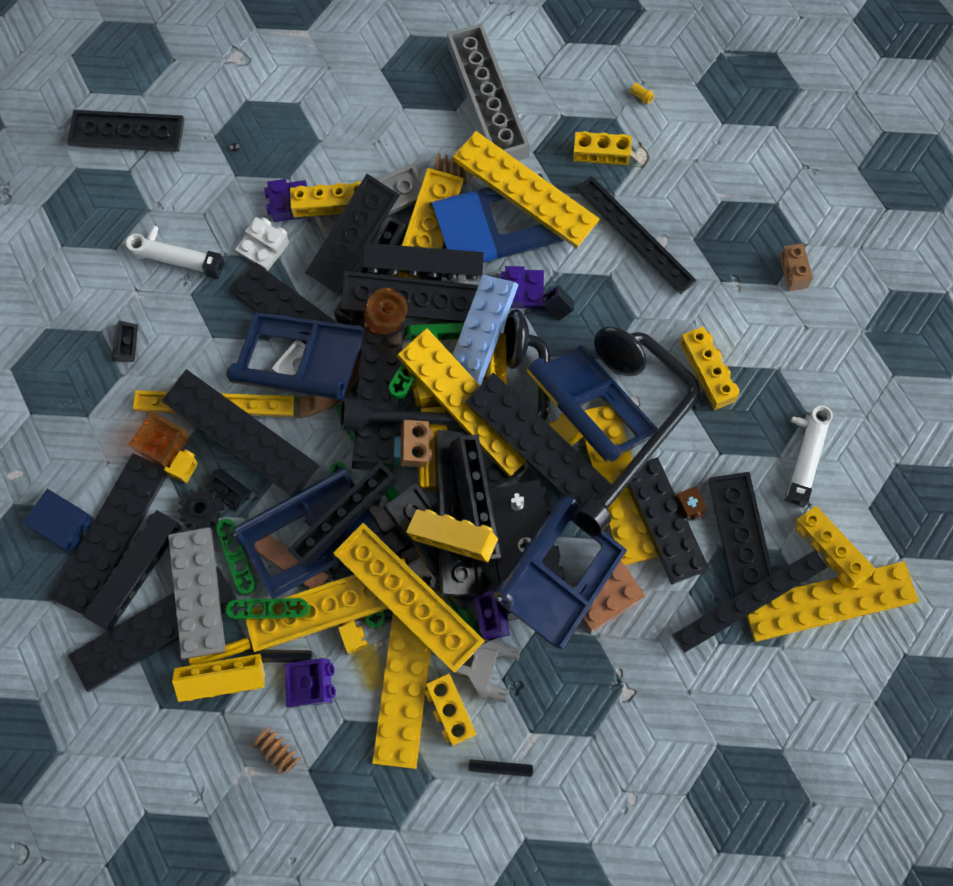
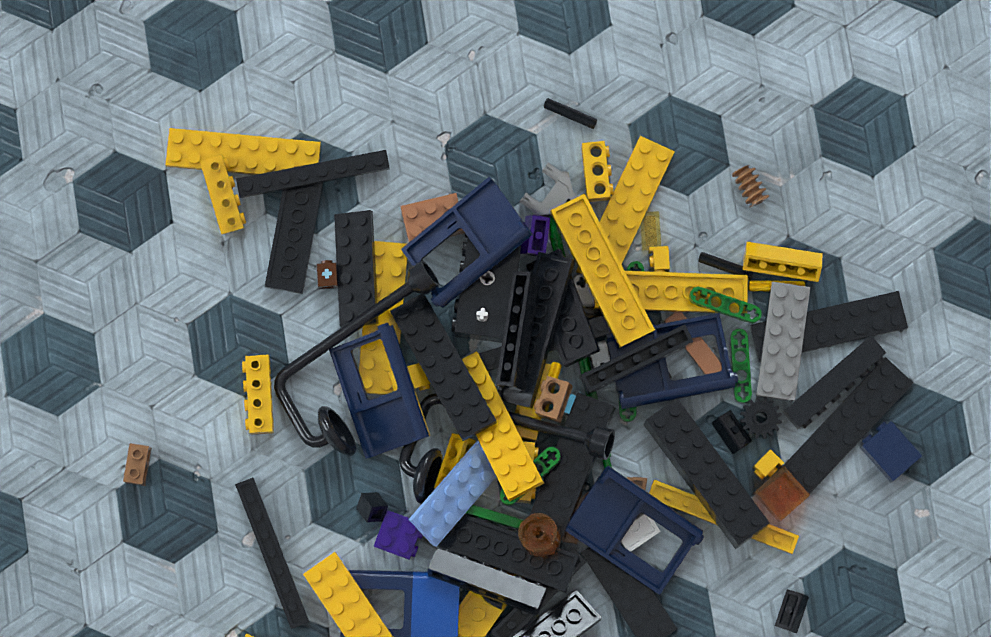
camera: 165 degrees left, 10 degrees up
dark purple plate [284,658,336,708] -> none
yellow brick [406,509,498,562] -> none
white piece [784,405,833,507] -> none

